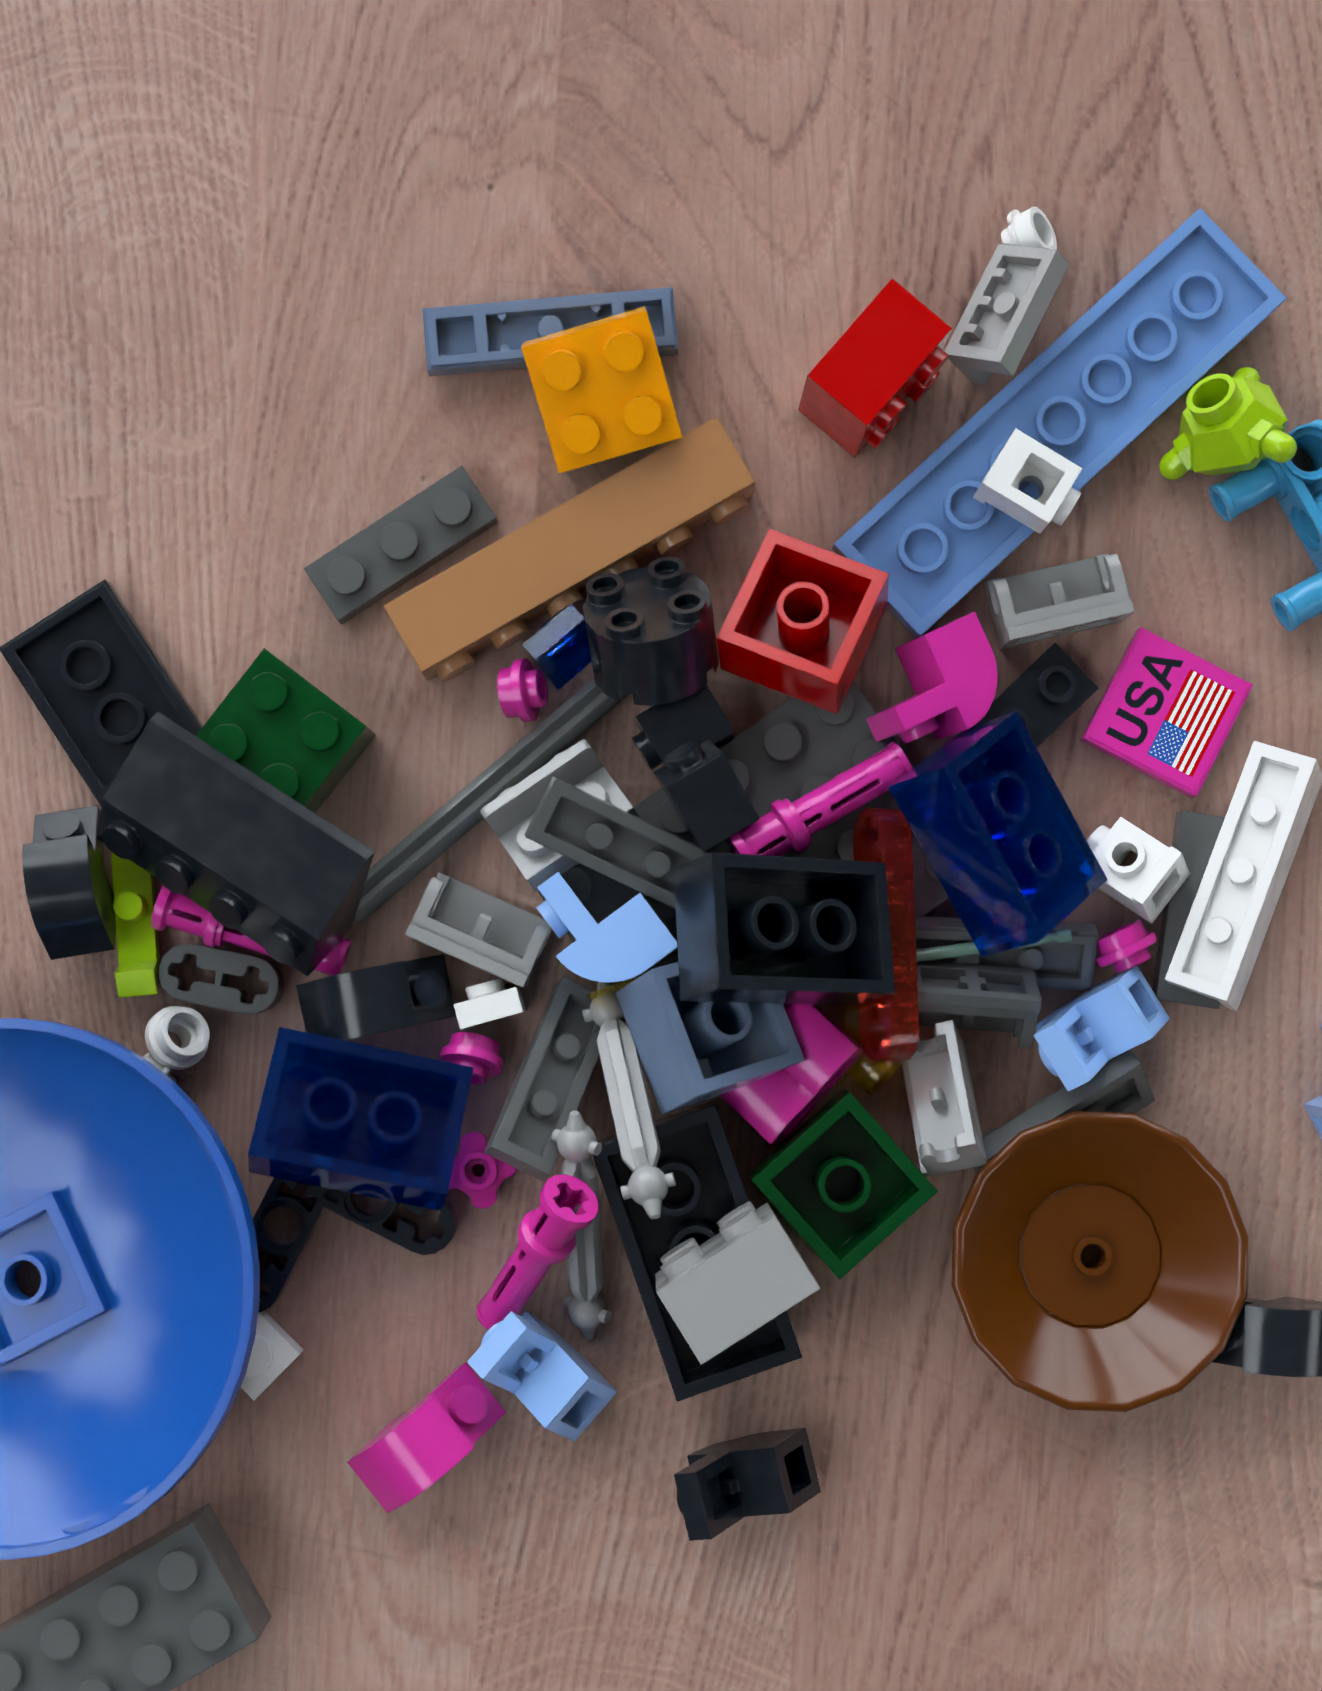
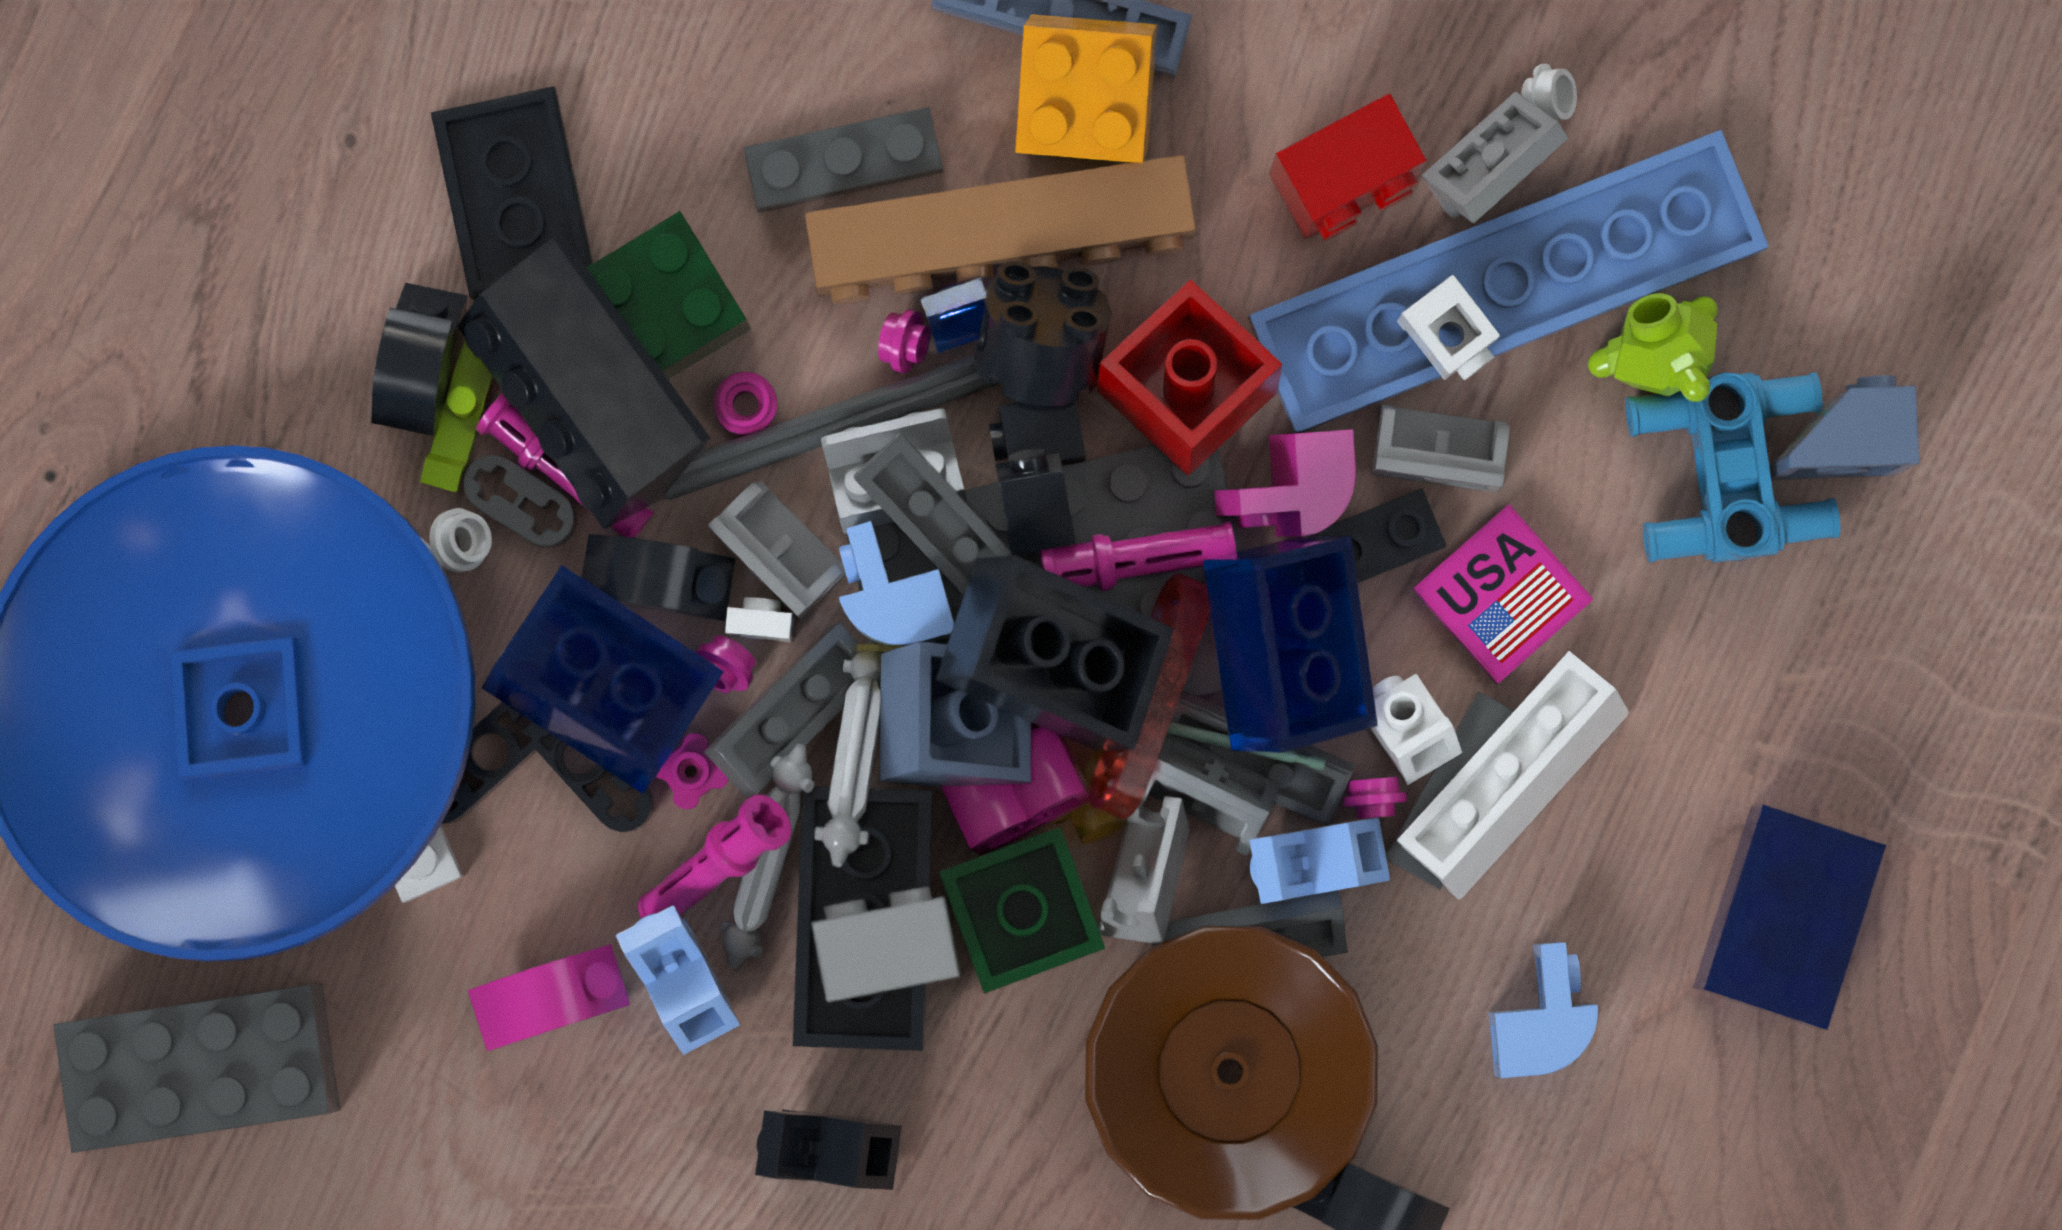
camera: 25 degrees right, 0 degrees up
none -> dark pink plate [713,372,777,436]

